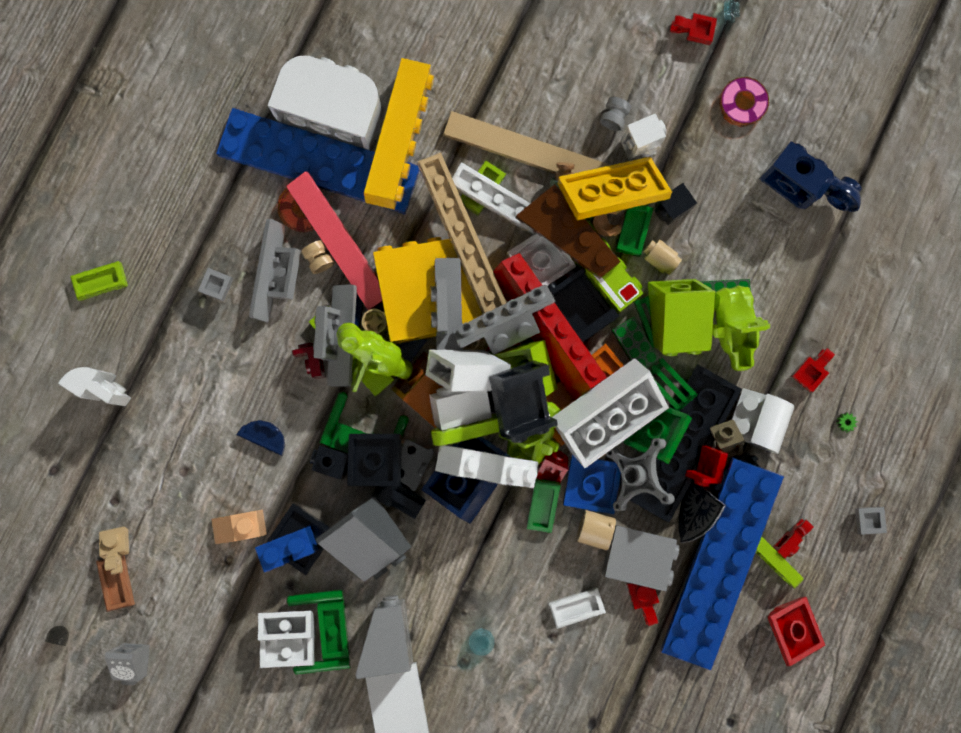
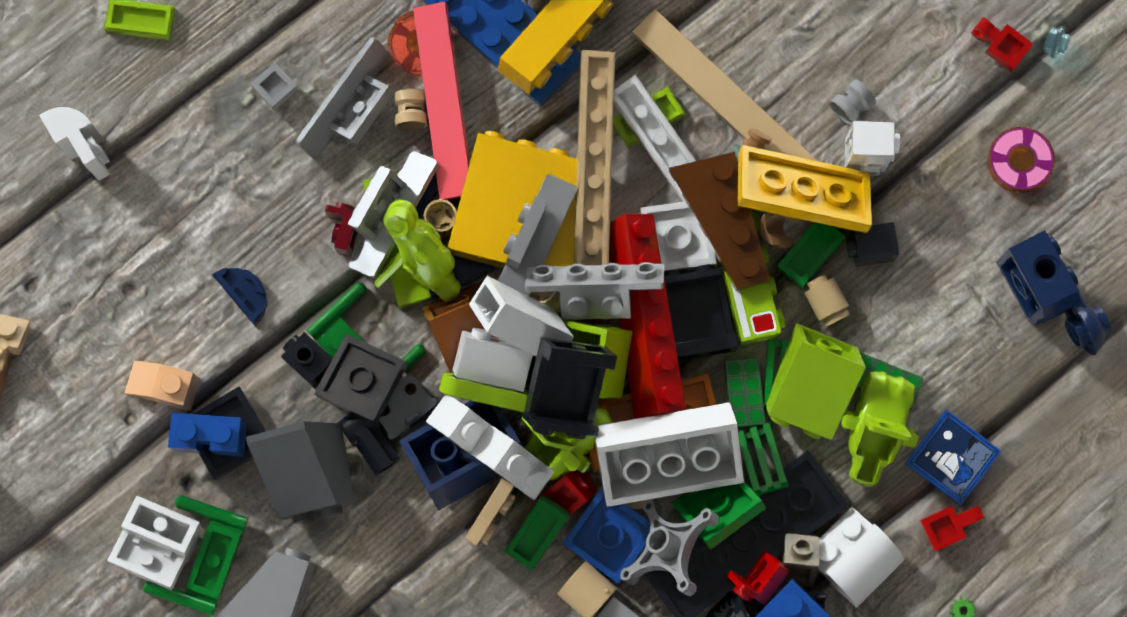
camera: 30 degrees right, 5 degrees down
none -> tan plate [465,478,516,548]
none -> tile [904,409,1001,506]

